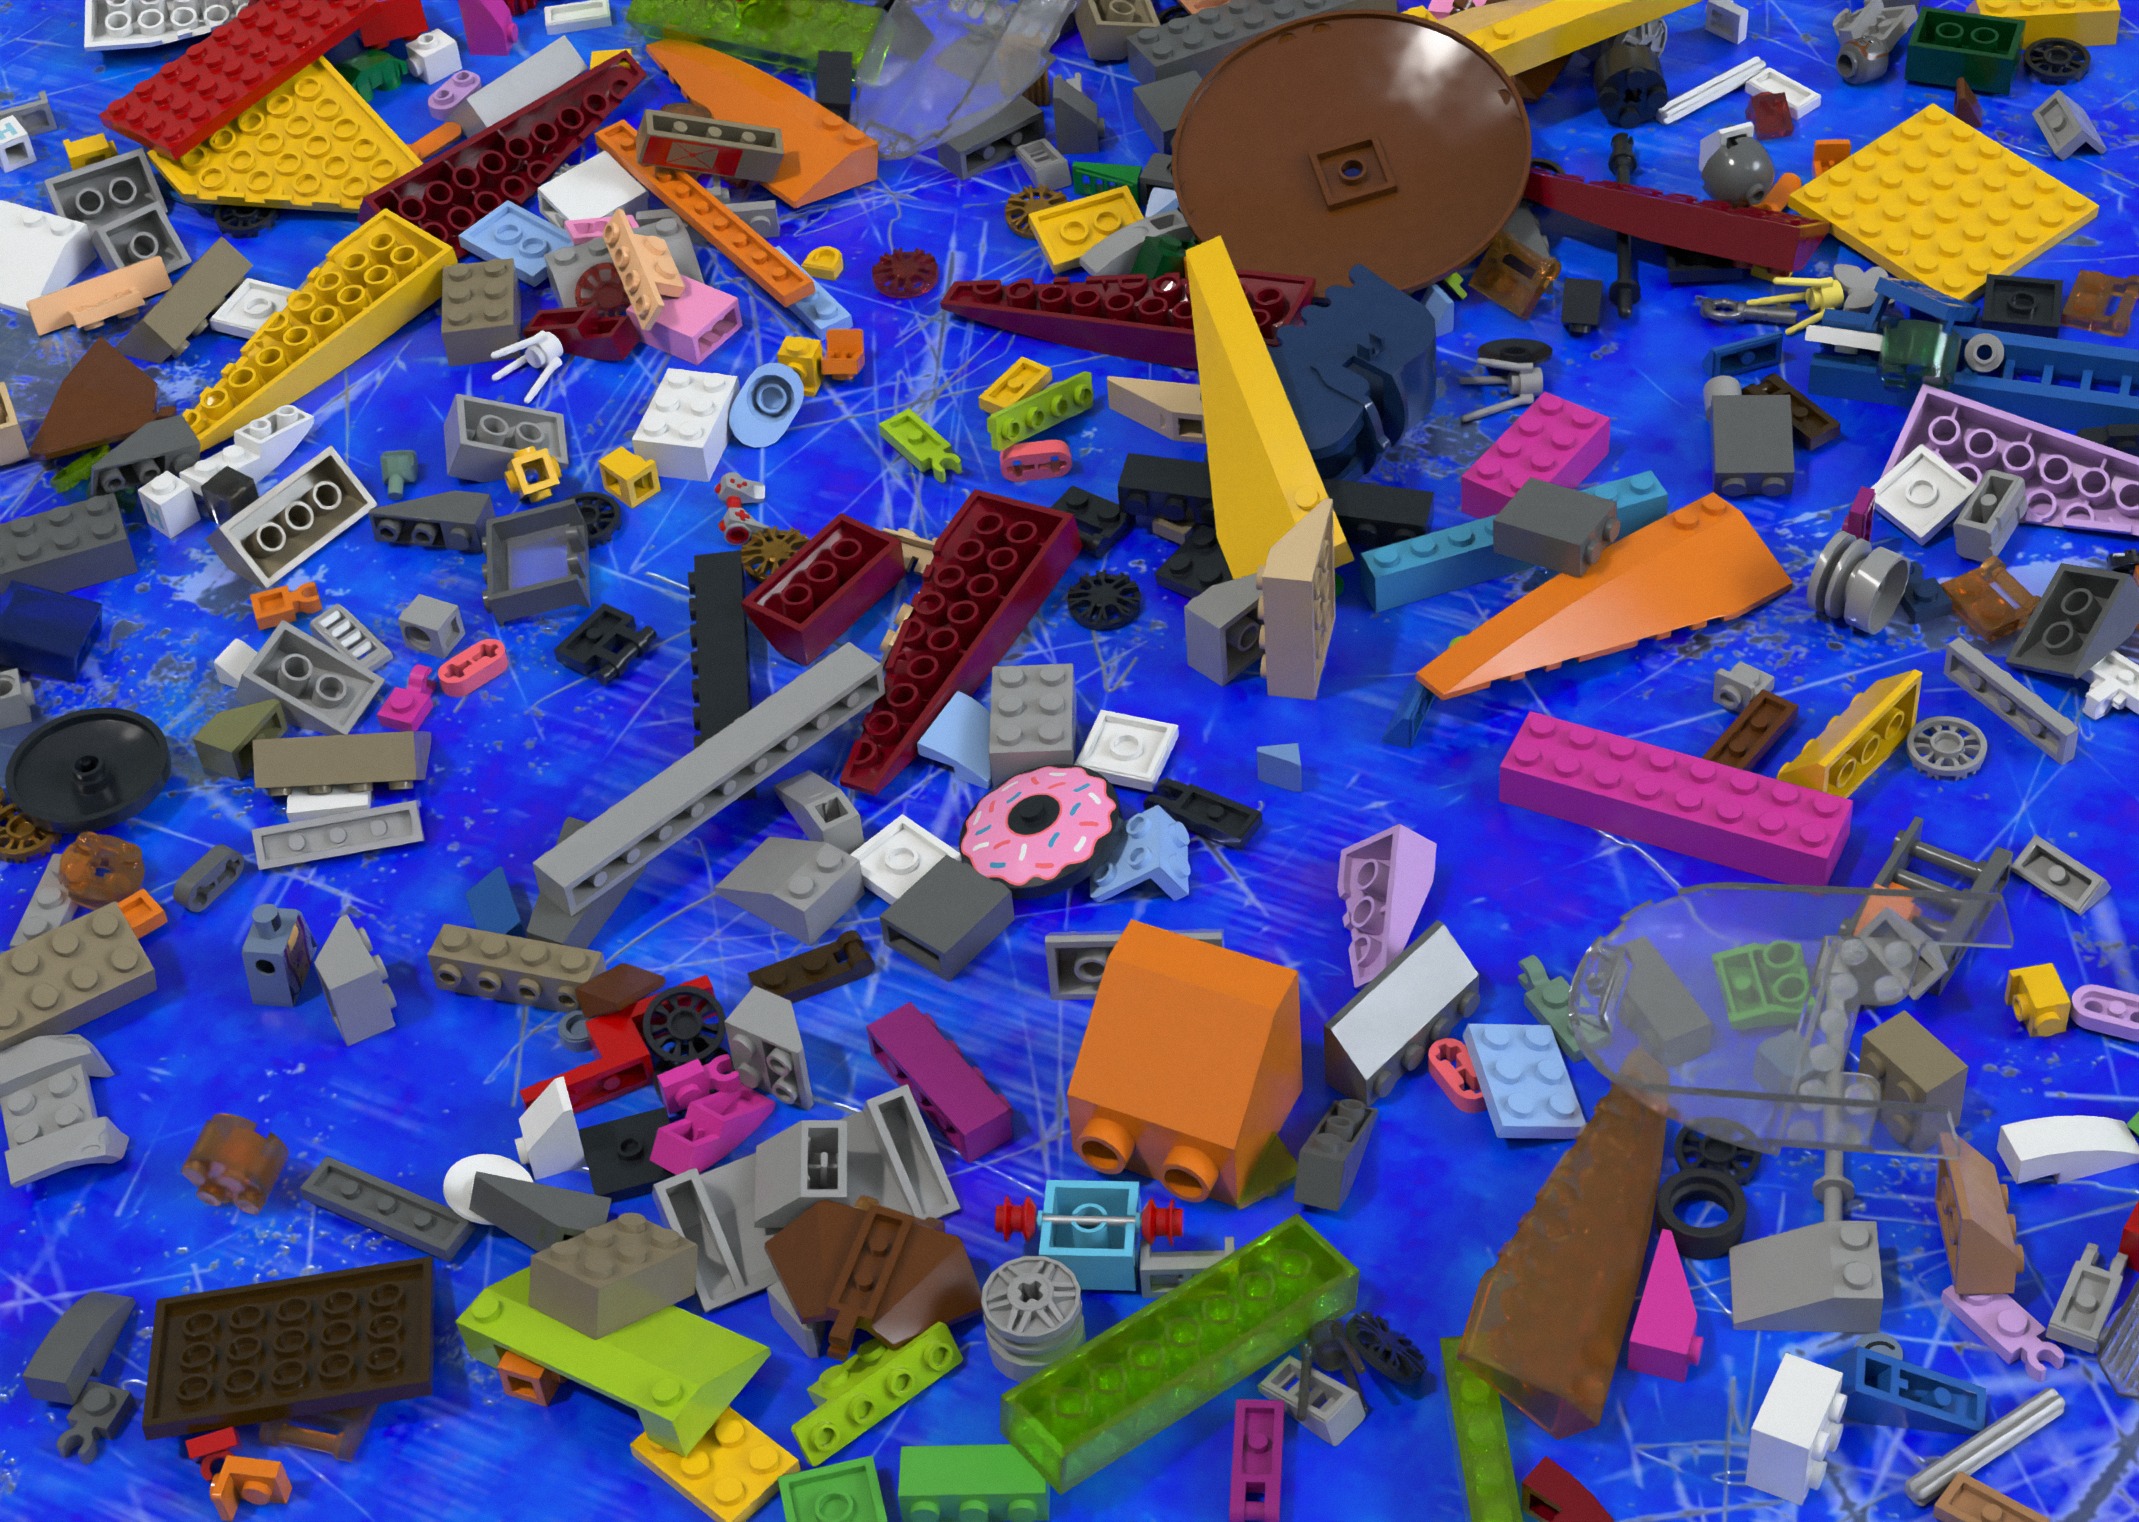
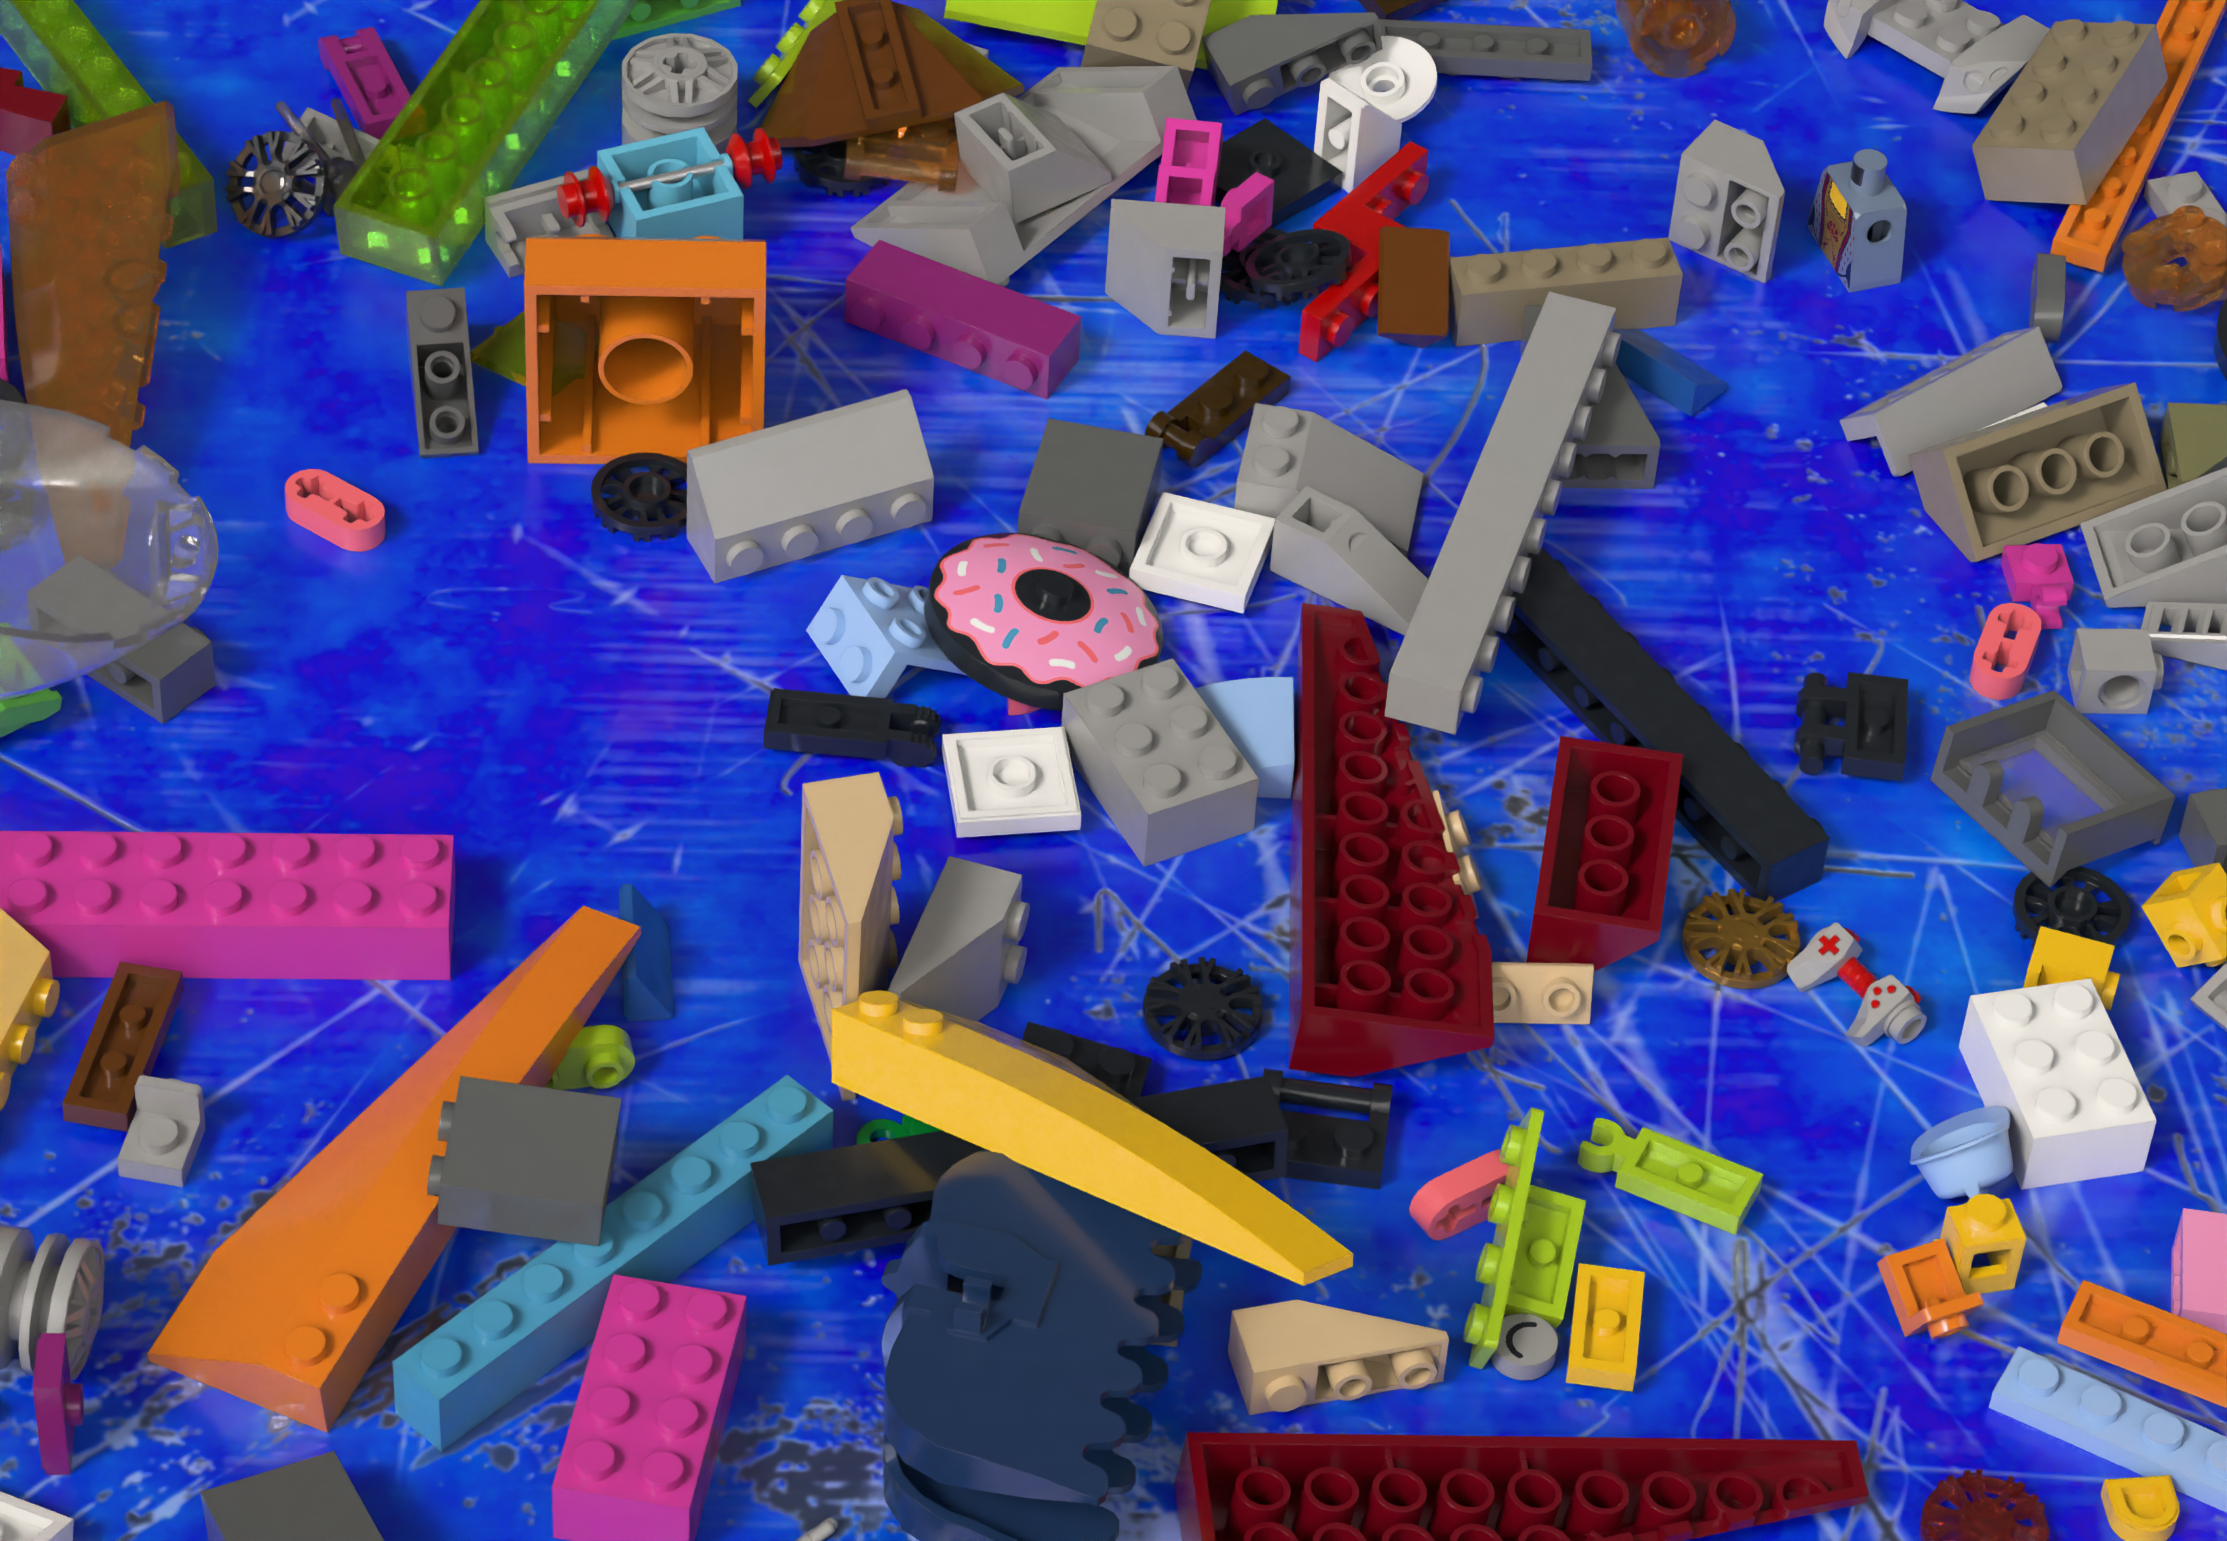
camera: 145 degrees right, 0 degrees up
medium blue slope [1256,743,1302,792] -> none
slope [1324,920,1480,1107] -> none
lavender wedge [1337,824,1437,991] -> none
light blue plate [1463,1023,1587,1139] -> none
sand green plate [1518,955,1612,1063] -> none

